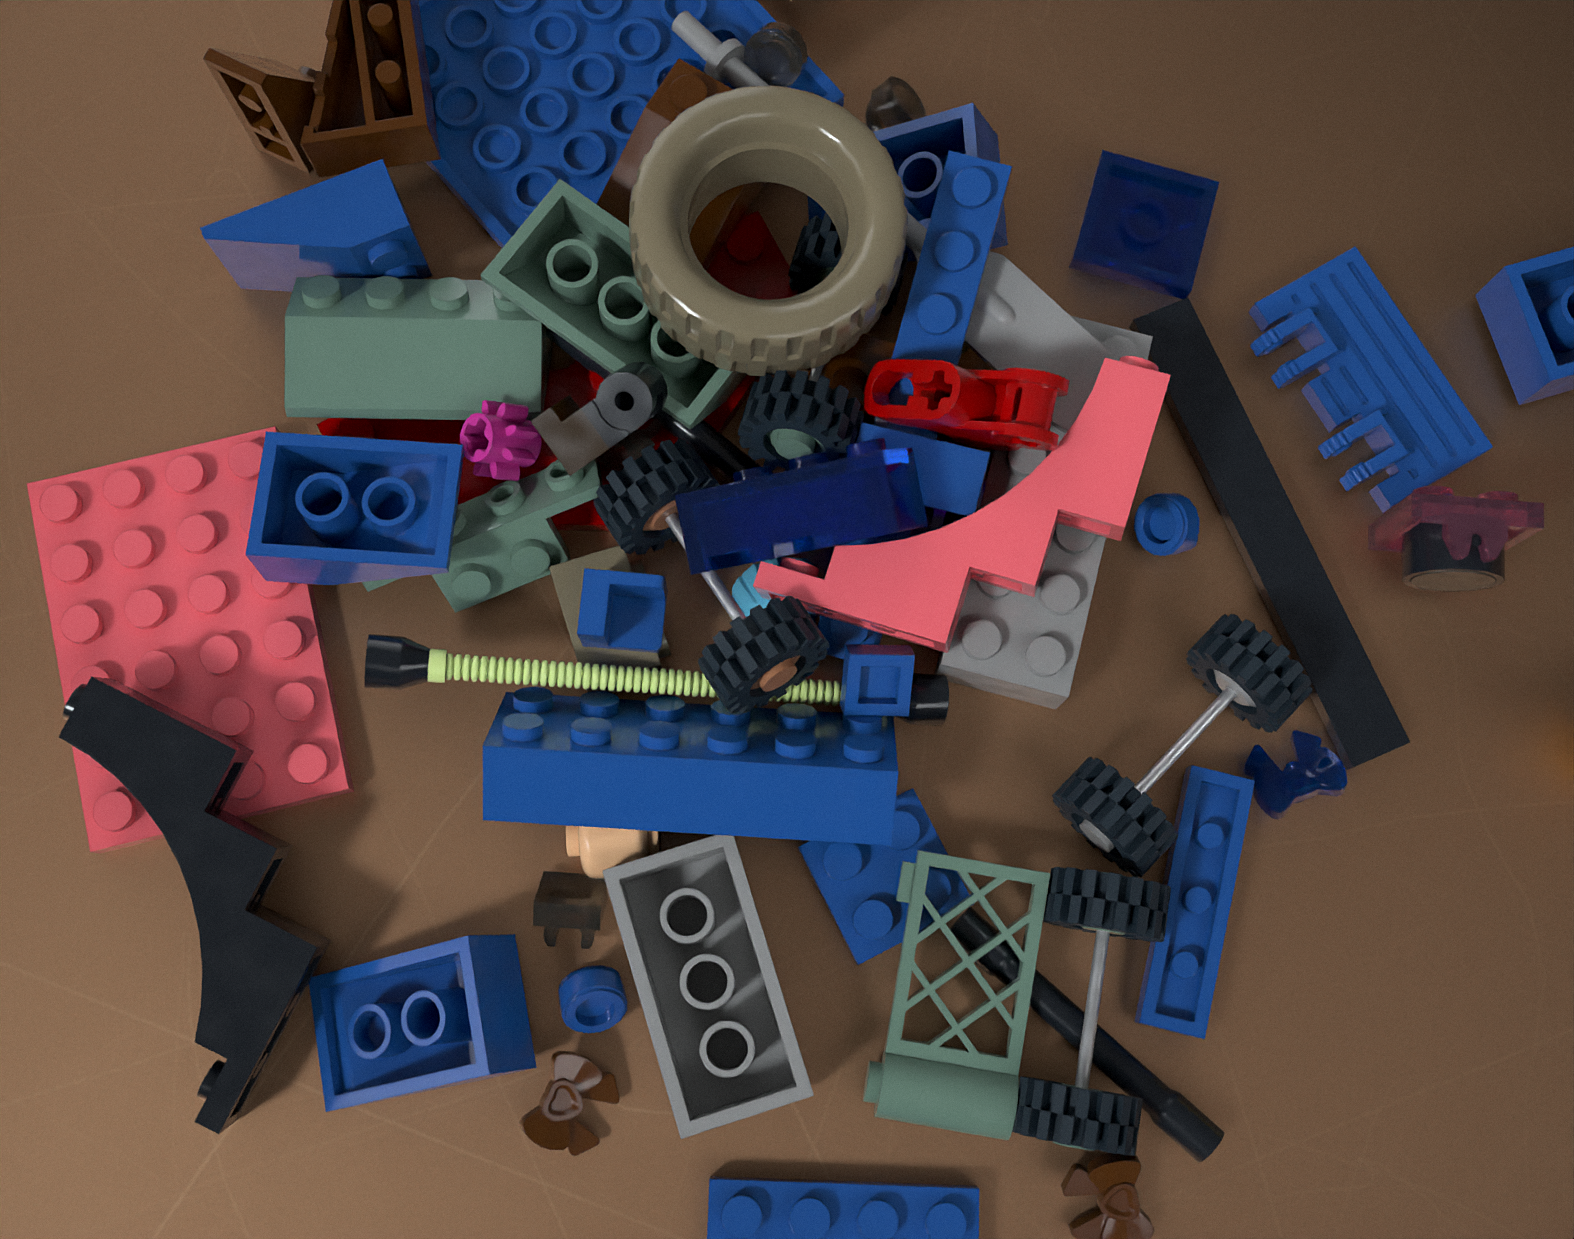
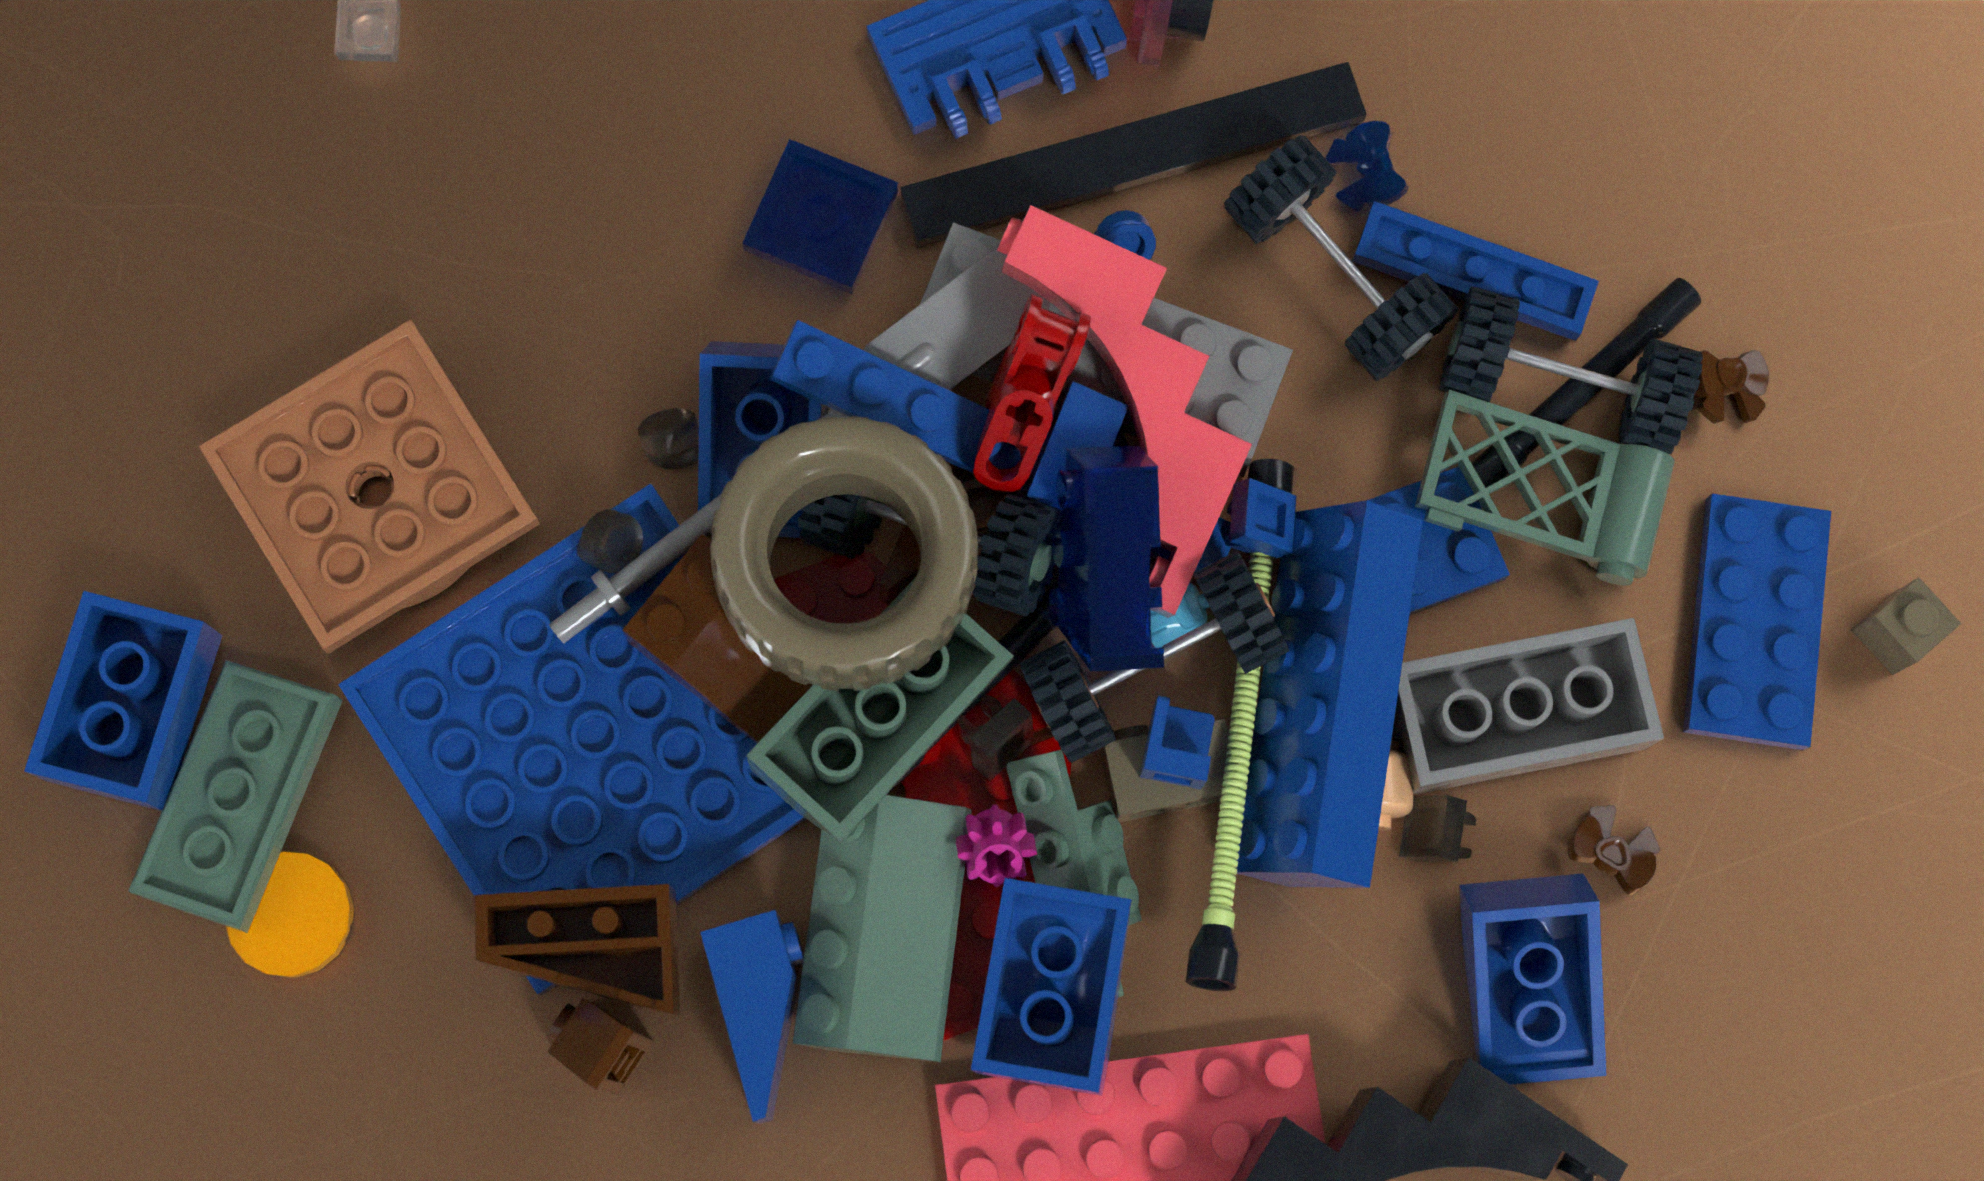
camera: 85 degrees left, 0 degrees up
leg [531,362,668,476] -> none
blue tile [558,965,628,1033] -> none

